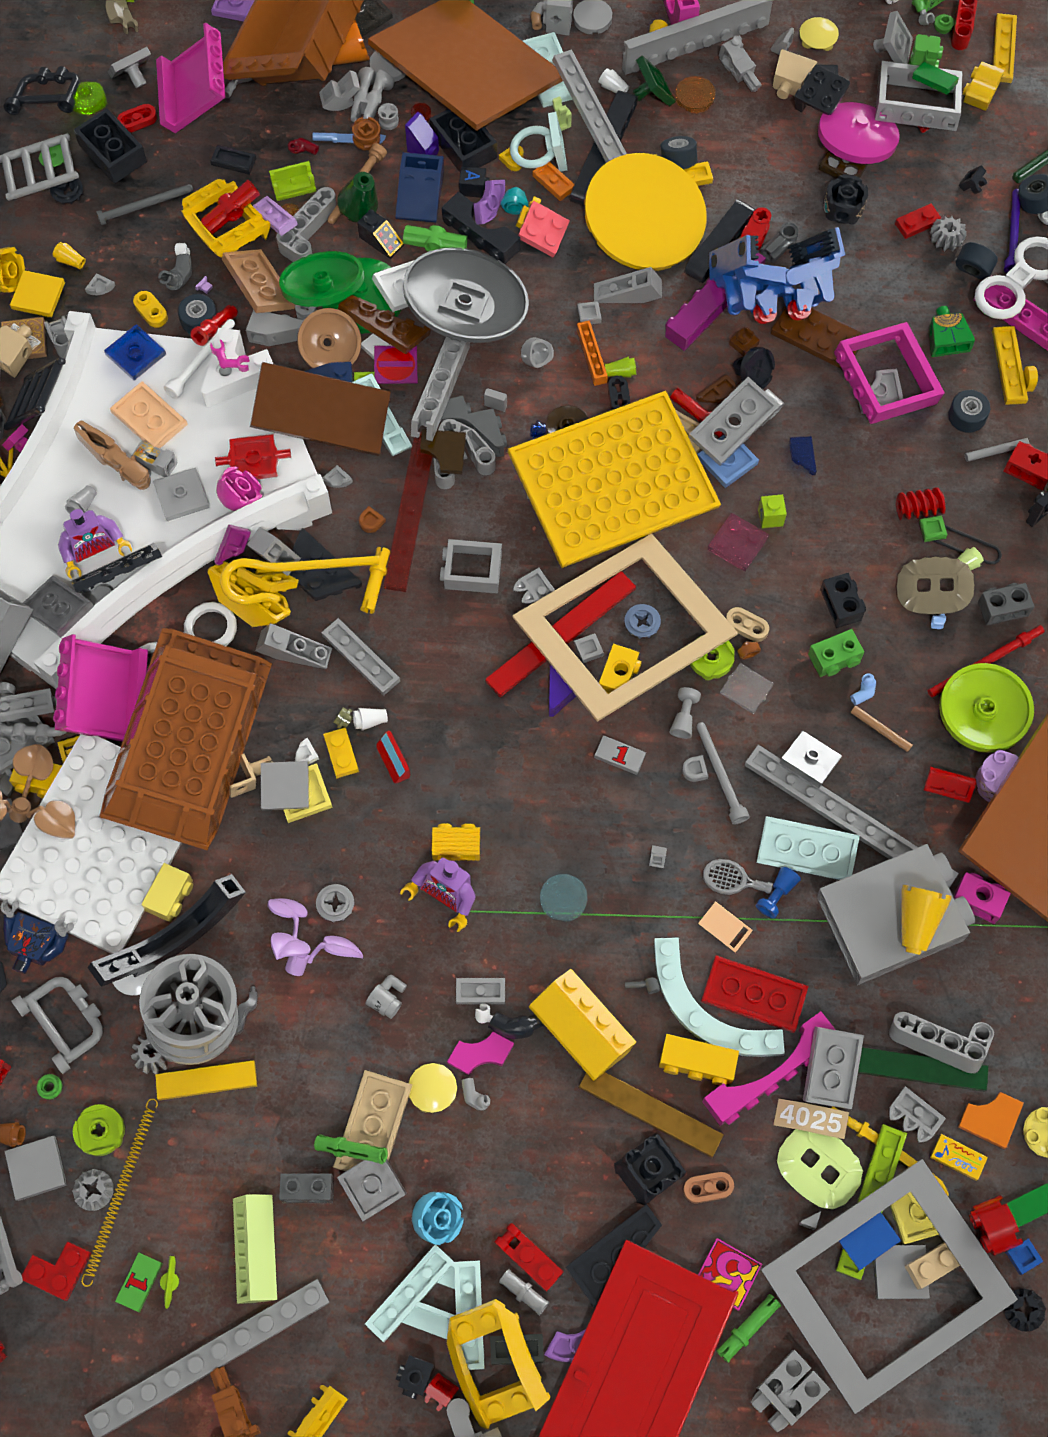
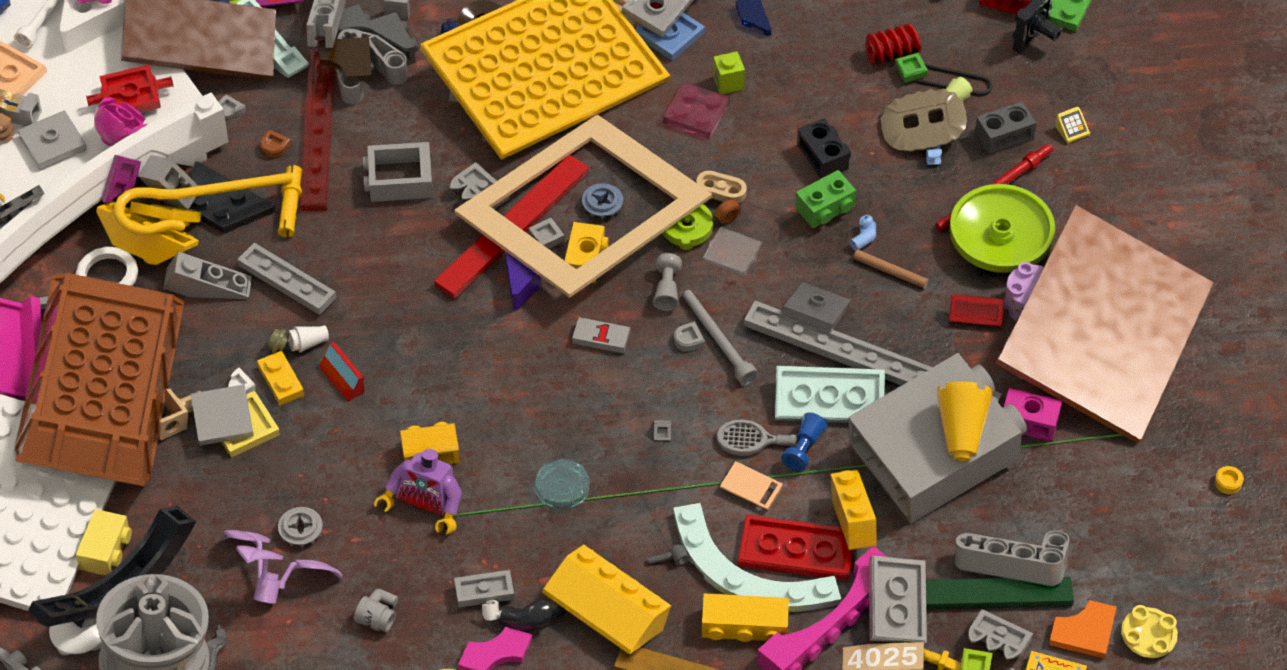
camera: 10 degrees left, 15 degrees down
none -> yellow brick [831,470,877,550]

